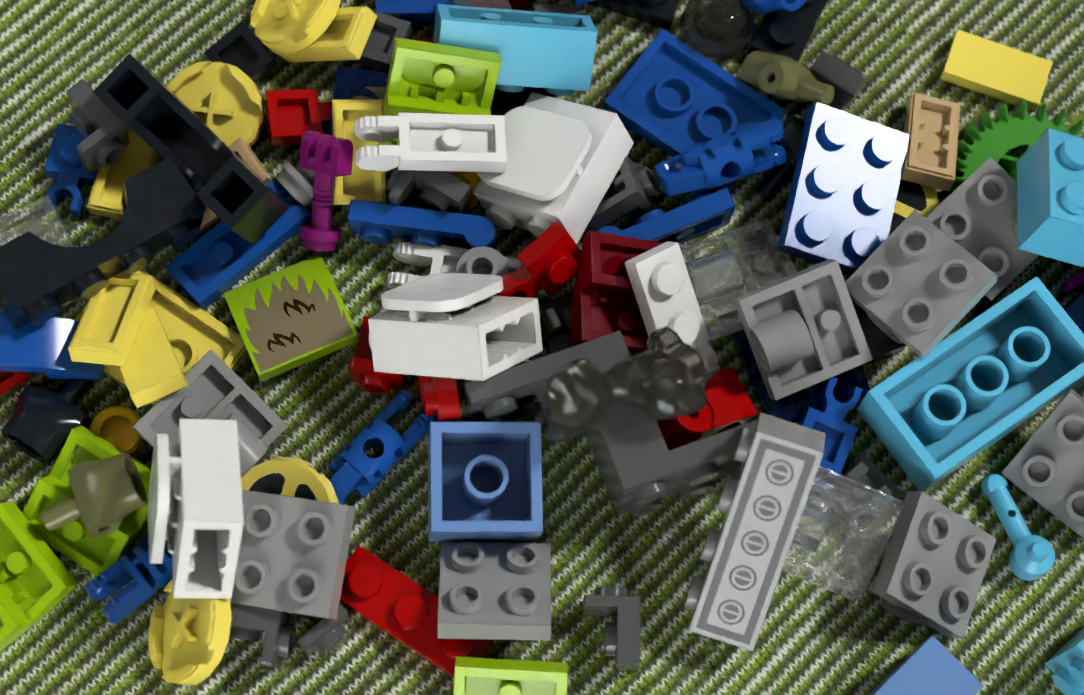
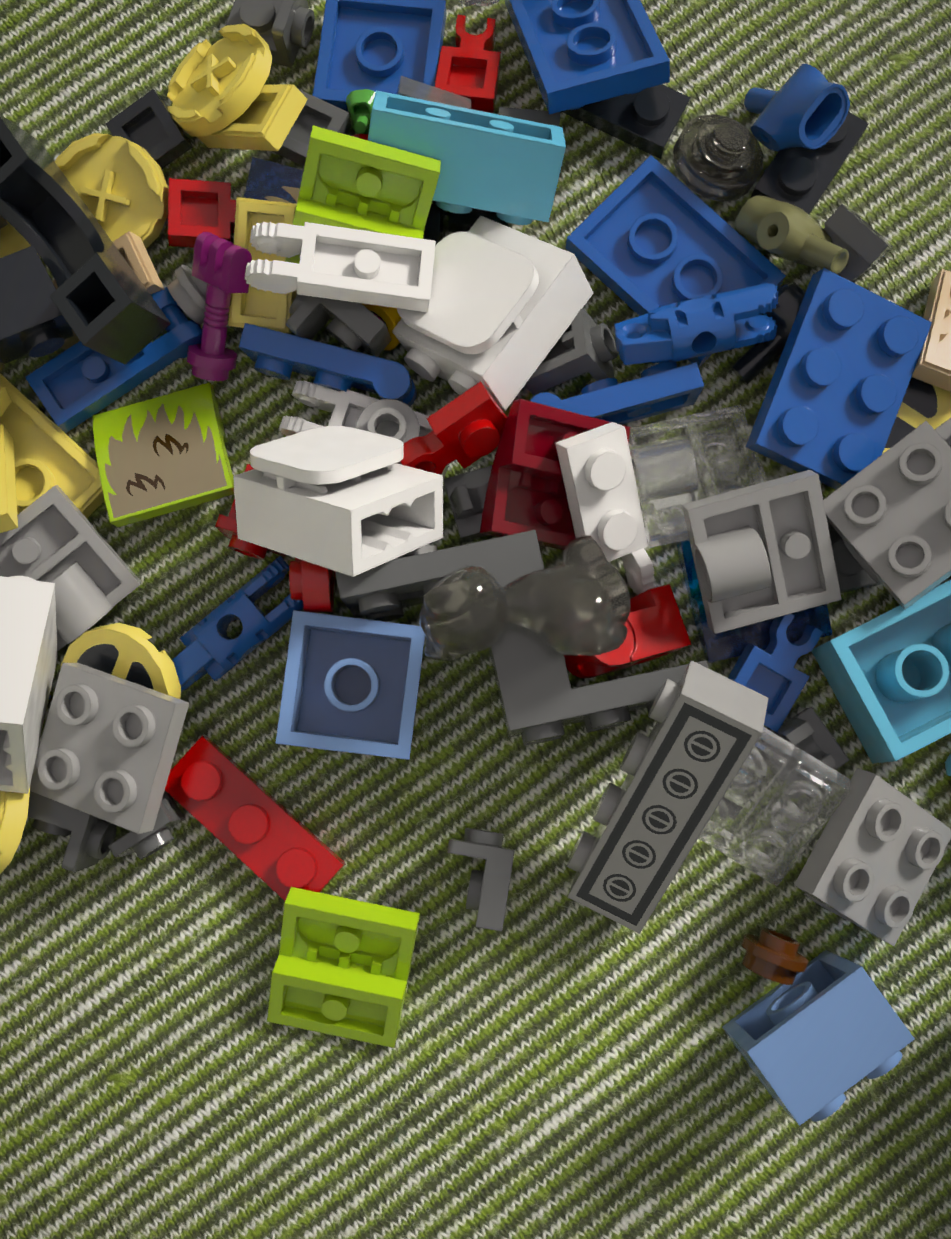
camera: 20 degrees right, 10 degrees up
light grey plate [437,541,551,641] -> none
none -> bright green rock [346,89,375,134]
none -> reddish brown plate [741,928,808,985]

